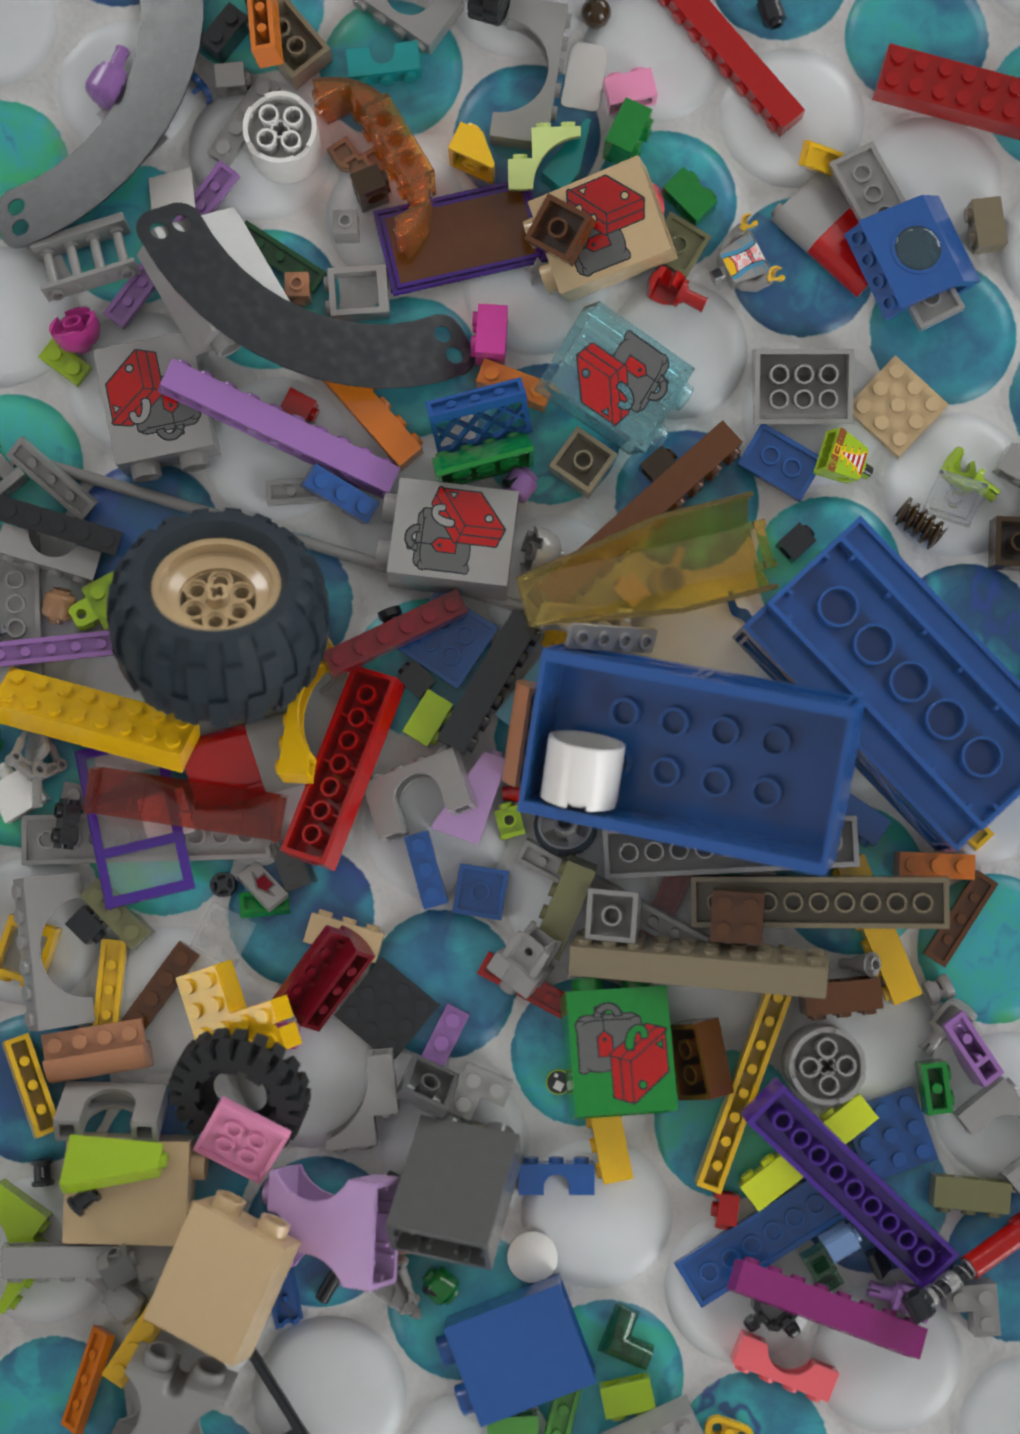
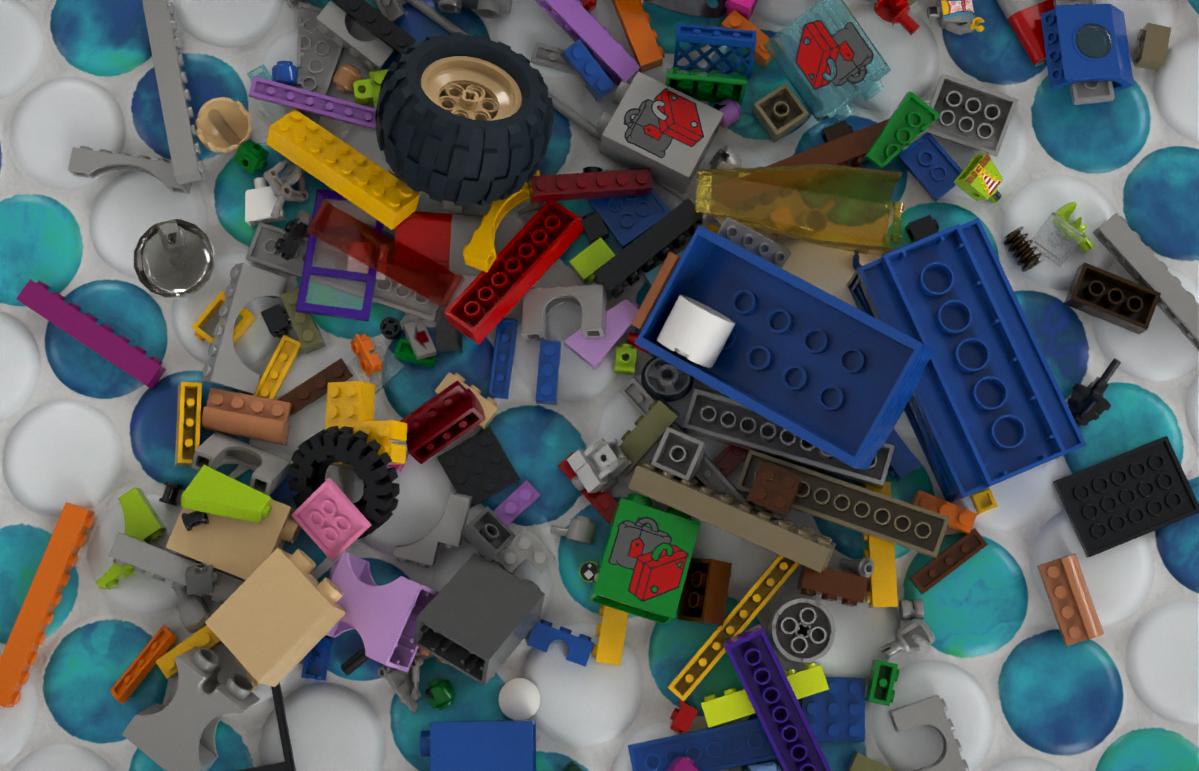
camera: 20 degrees right, 5 degrees down
blue plate [452,863,509,920] -> none
tan plate [853,355,949,459] -> none
medium lavender slope [942,1010,1005,1087] -> none
none -> orange hinge [351,334,383,377]
none -> blue tile [488,318,518,399]
none -> light grey piece [550,516,597,545]
none -> green wing [864,91,941,169]

